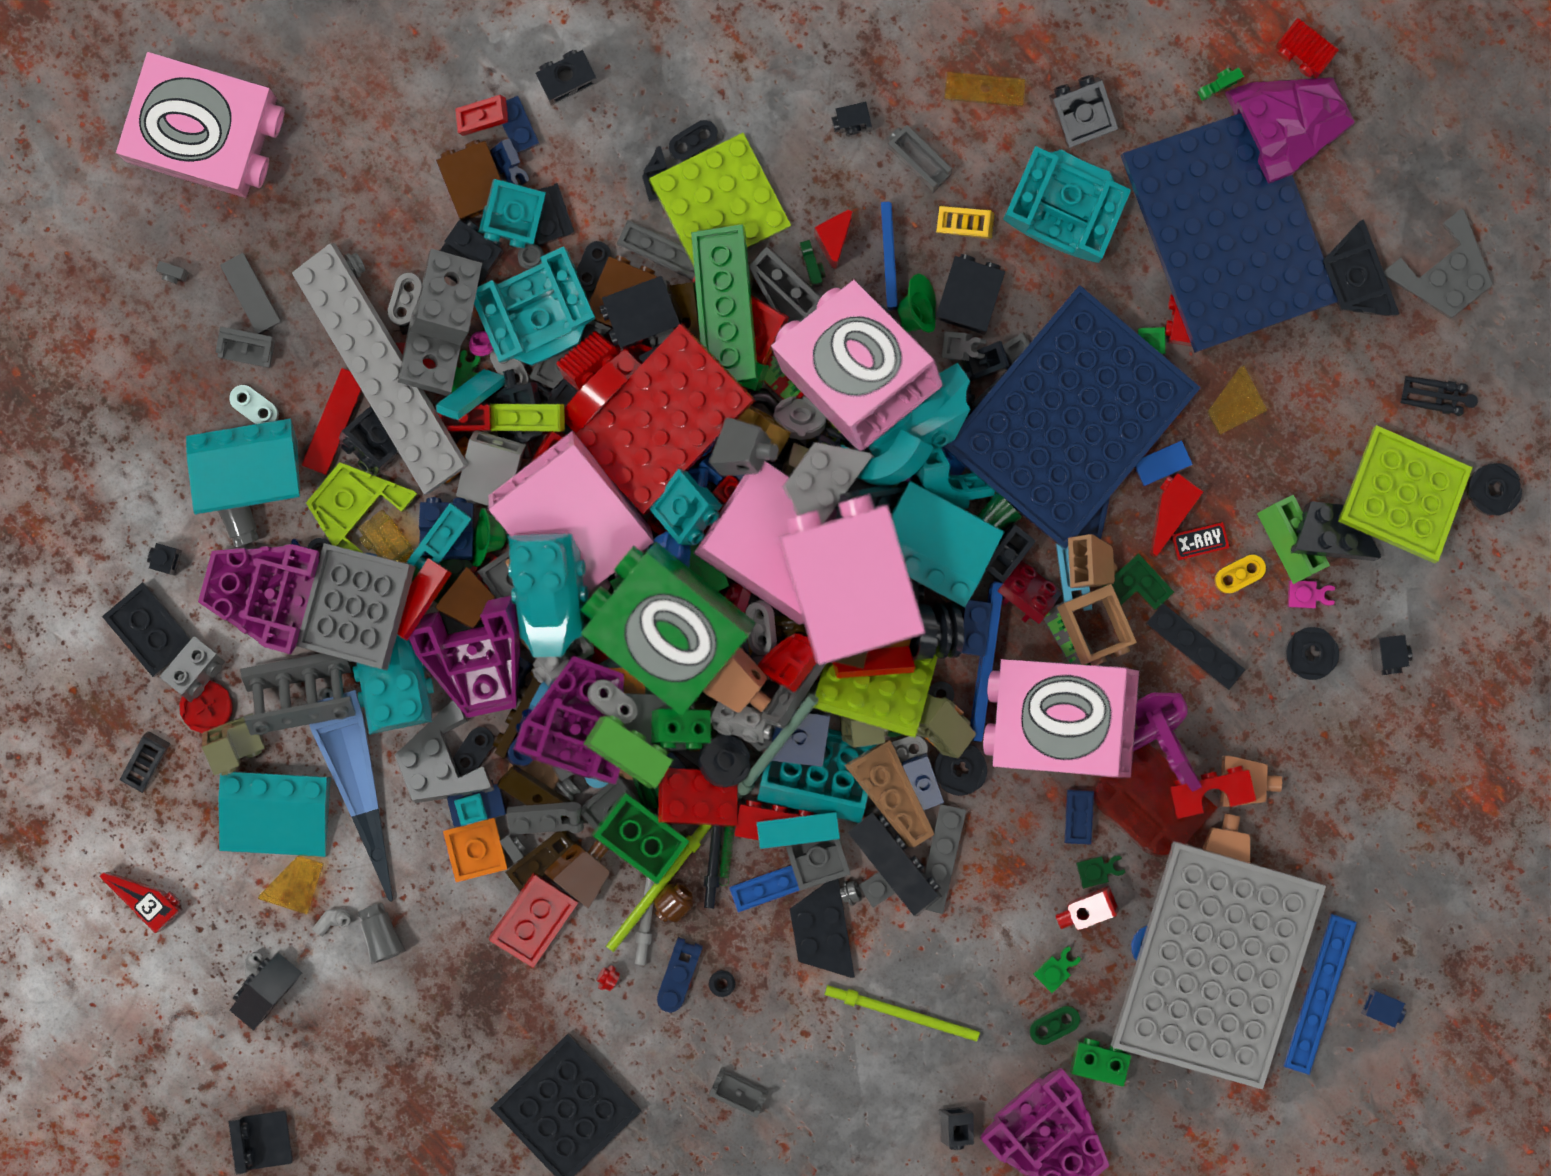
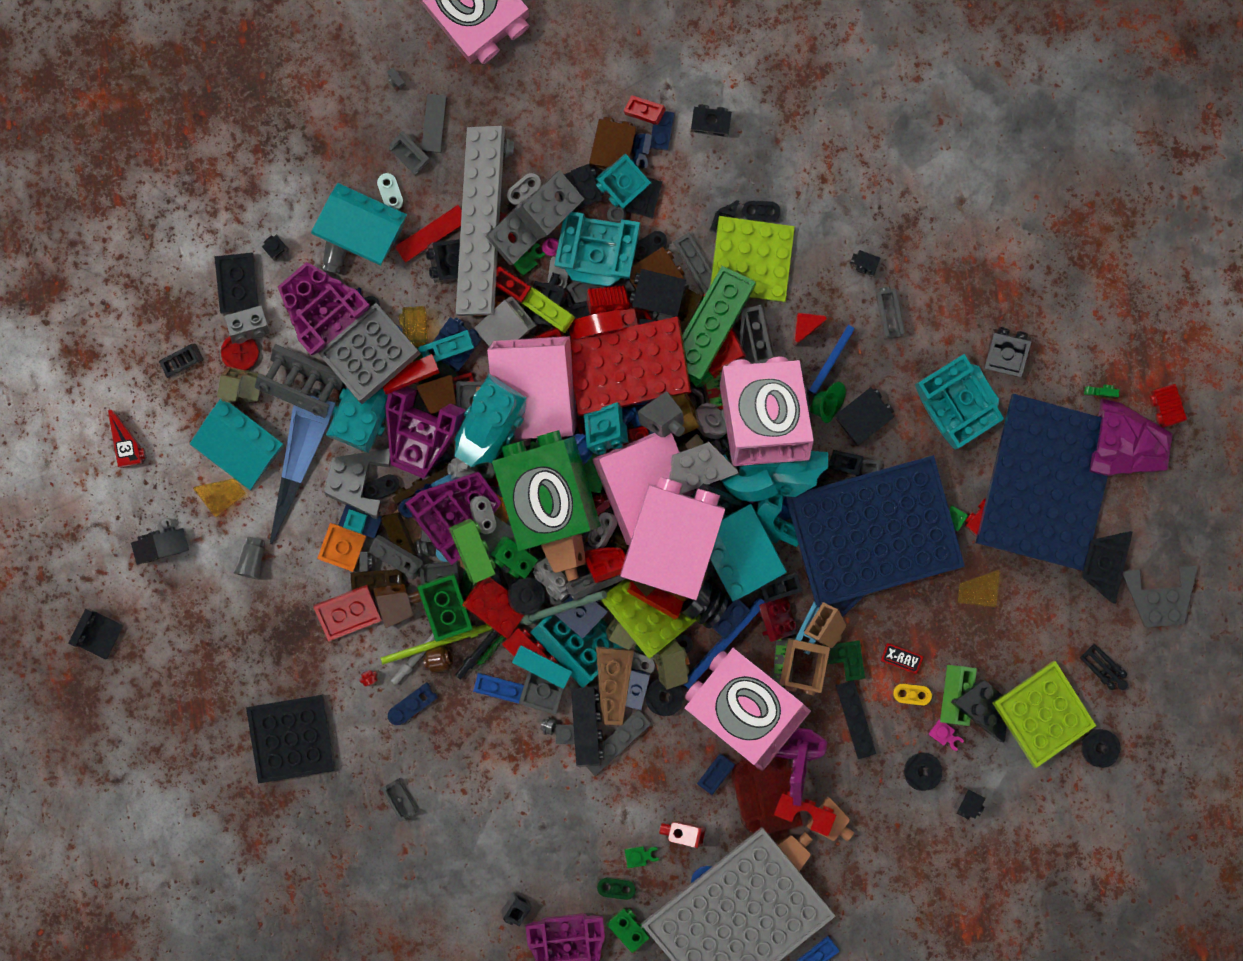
camera: 30 degrees right, 0 degrees up
lime wing [306,462,418,553] -> none
light grey arm [312,909,351,937] -> none
teal tile [436,369,506,420] -> none
green piece [471,508,509,567] -> none
black plate [709,970,735,997] -> none
black wing [790,879,855,978] -> none
dark green plate [799,240,826,288] -> none
lime bar [824,985,980,1042] -> none
yellow slope [936,206,994,239] -> none
dark grey plate [942,332,987,361] -> none
clear yellow tile [944,72,1025,107] -> none
dark green plant [977,493,1023,531] -> none
dark green plate [1076,855,1126,889] -> none
blue tile [1135,441,1193,487] -> none
red slope [1150,473,1203,557] -> none

